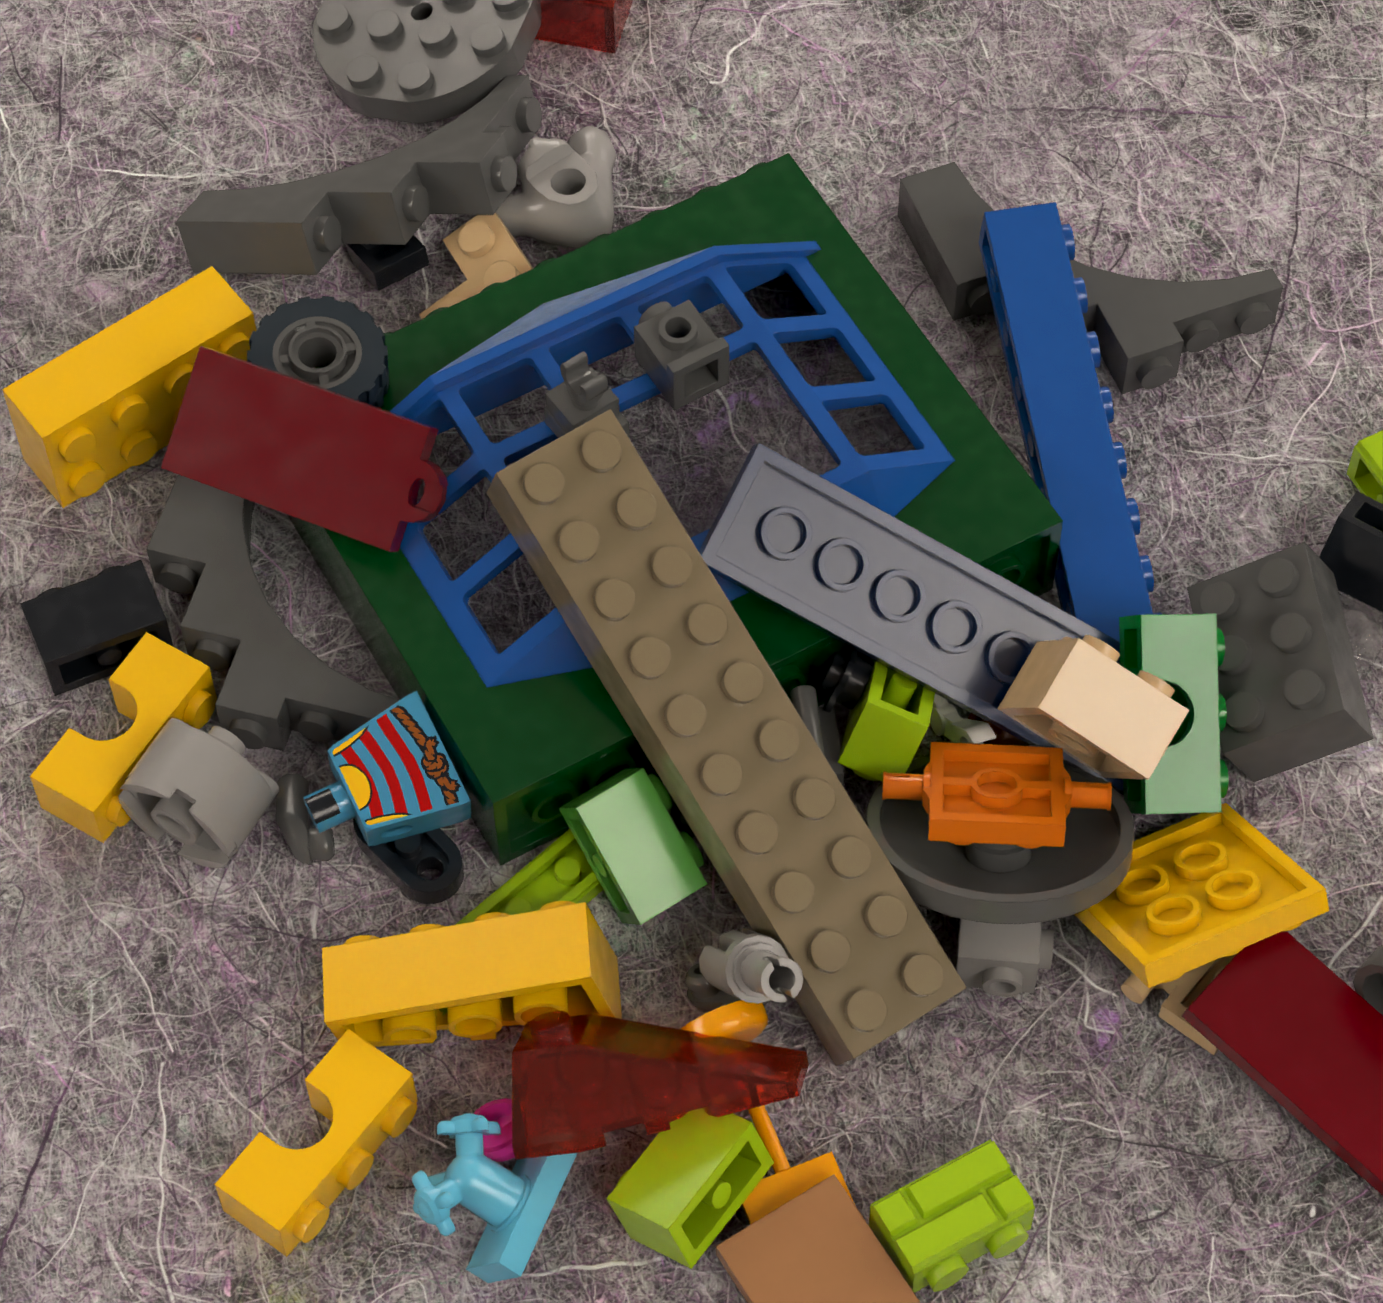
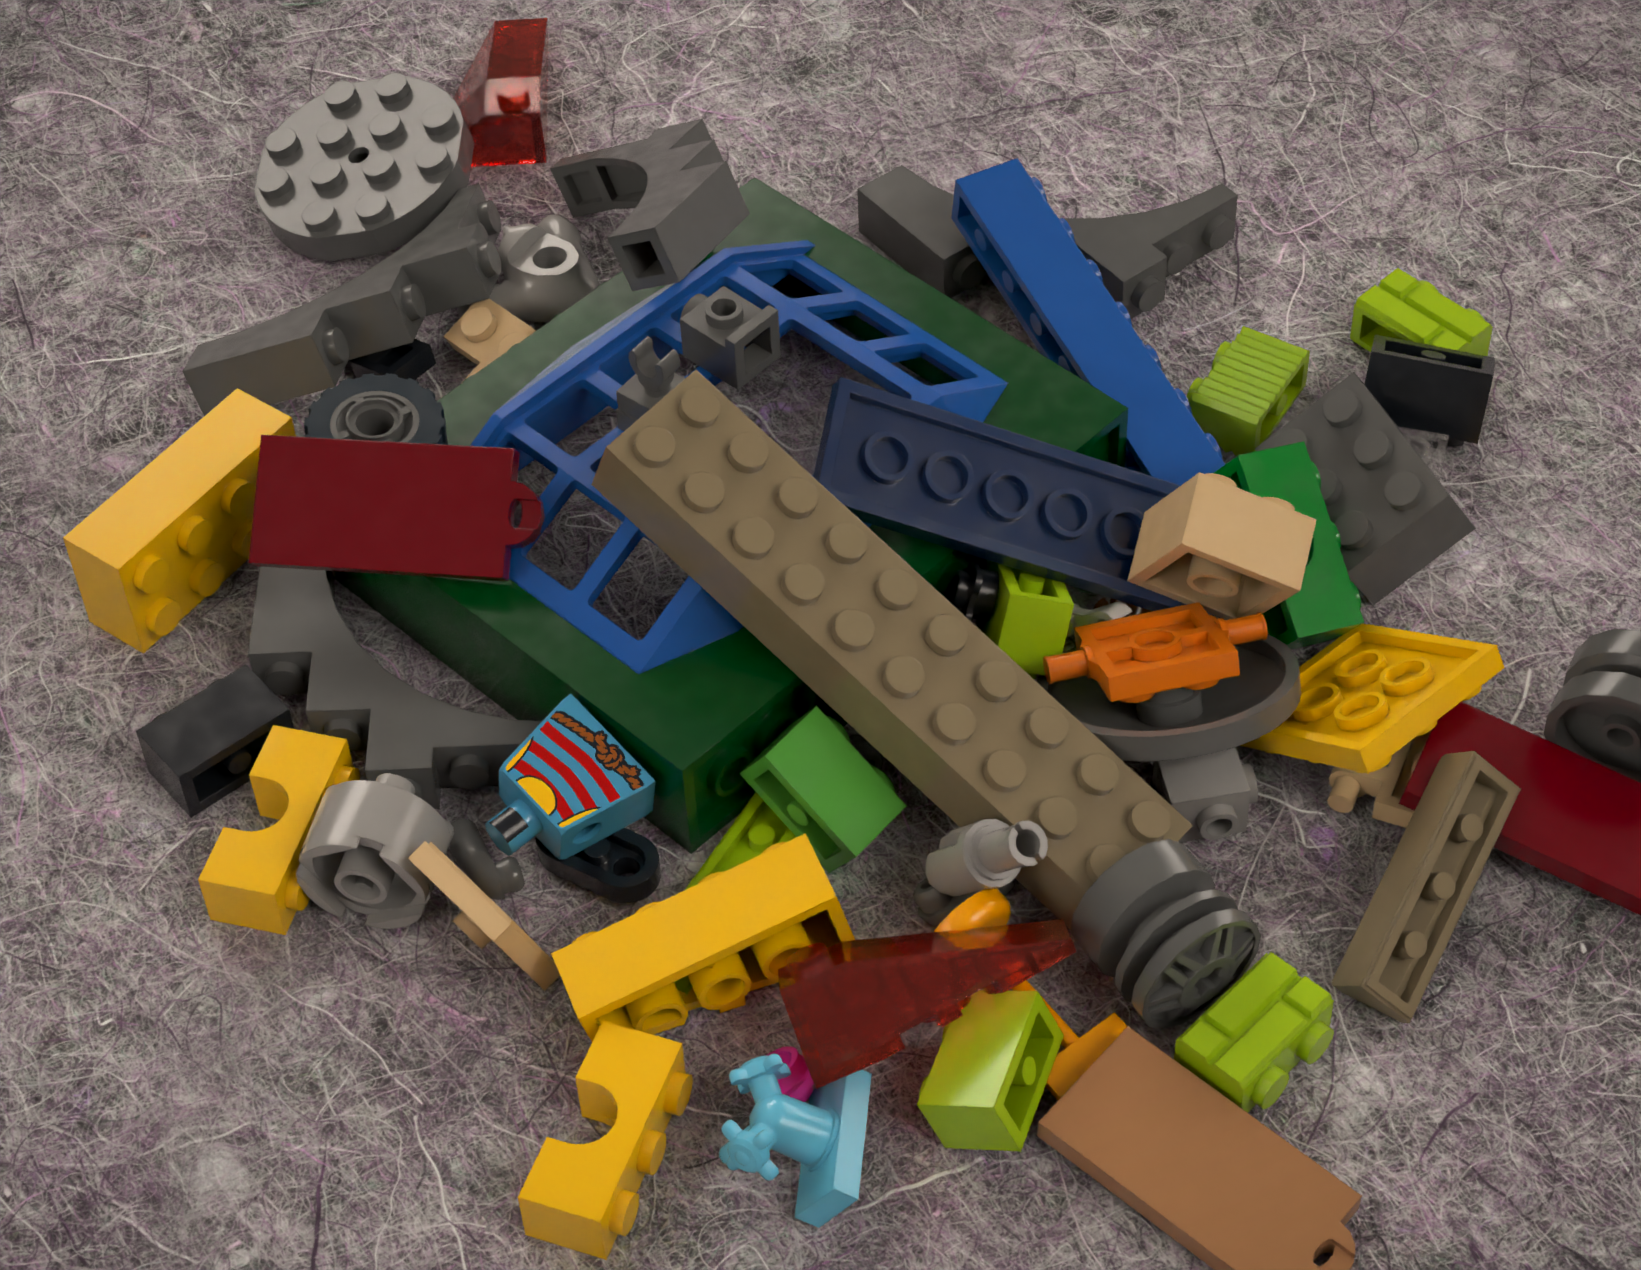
camera: 15 degrees left, 10 degrees down
none -> tan plate [408,841,560,991]
none -> dark grey arch [550,119,750,291]
none -> dark grey wheel [1070,839,1261,1029]
none -> lime brick [1186,326,1310,456]
none -> dark tan slope [1332,751,1521,1023]

